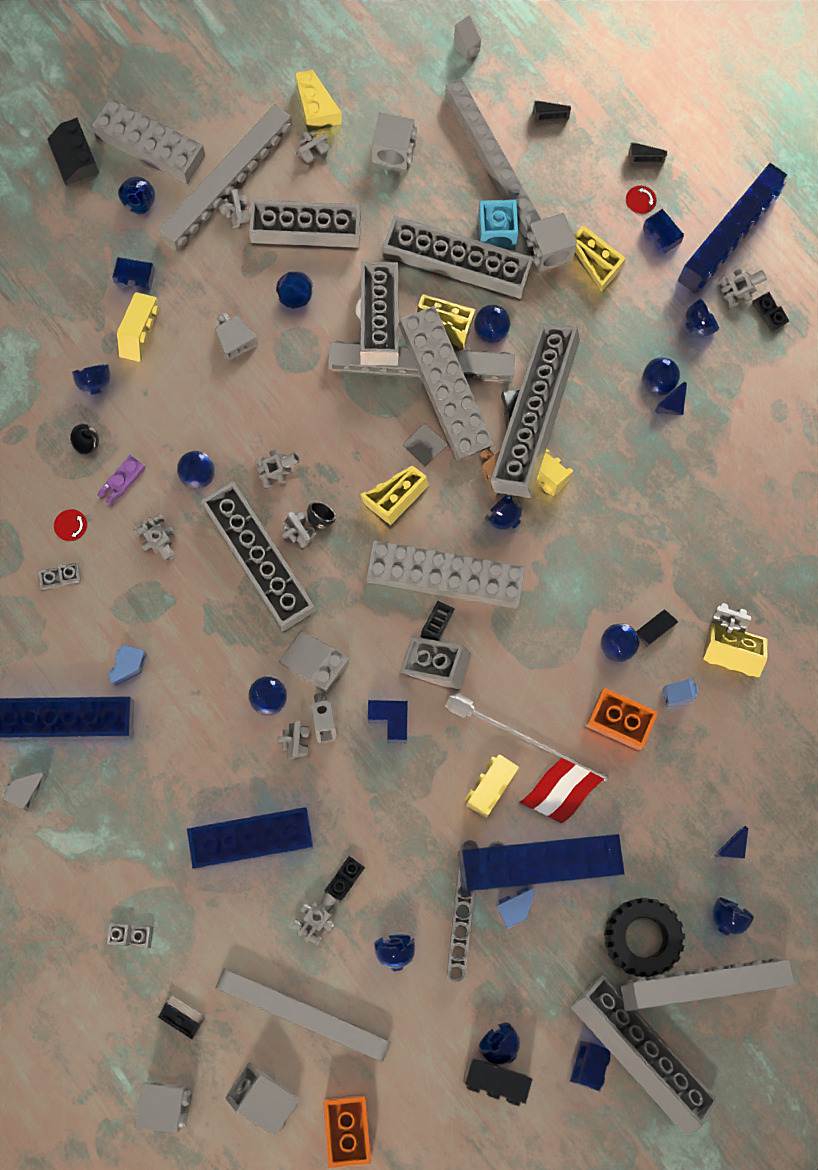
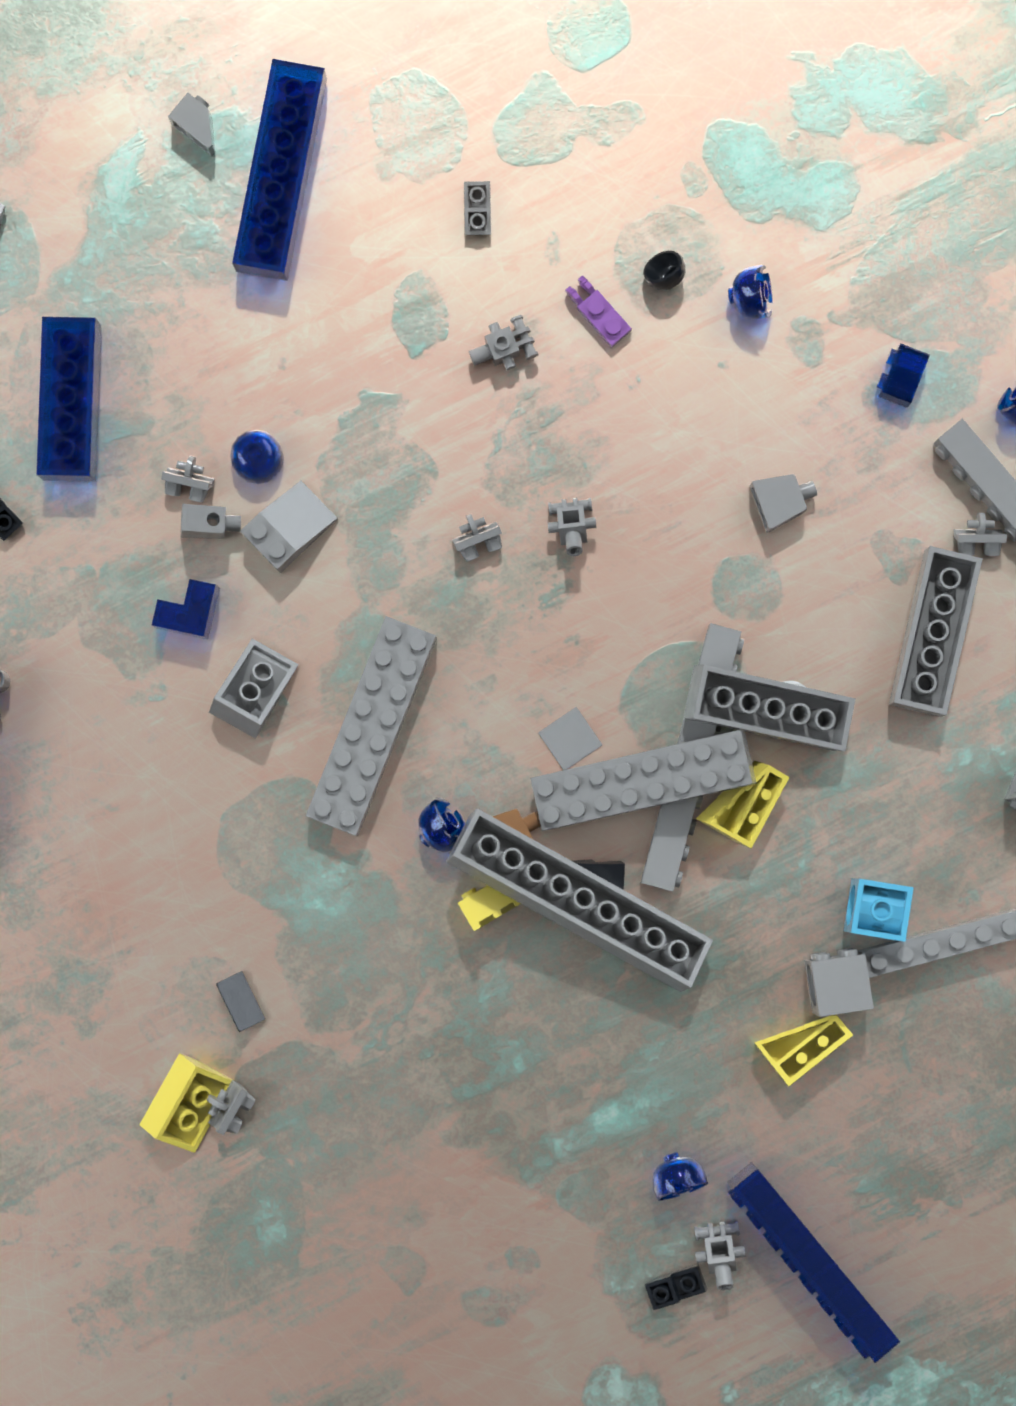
camera: 110 degrees right, 10 degrees up
red sticker [54,509,87,541] -> none
medium blue slope [109,644,147,686] -> none
light yellow wedge [117,292,159,362] -> none
clear blue cylinder [177,451,215,489] -> none
light grey brick [201,481,315,631] -> none
clear blue cylinder [276,271,314,309] -> none
black piece [307,502,336,529] -> none
light yellow wedge [360,465,429,526] -> none
light grey brick [383,215,533,299] -> none
black slope [420,601,455,641] -> none
flag [445,693,609,823] -> none
light yellow wedge [465,754,519,819] -> none
clear blue cylinder [474,304,511,343] -> none
orange brick [586,688,658,751] -> none
clear blue cylinder [600,623,639,662] -> none
red sticker [626,185,657,214] -> none
black slope [629,143,667,163] -> none
clear blue cylinder [642,357,680,395] -> none
clear blue brick [643,209,684,253] -> none
clear blue slope [655,381,687,415] -> none
medium blue slope [662,678,698,708] -> none

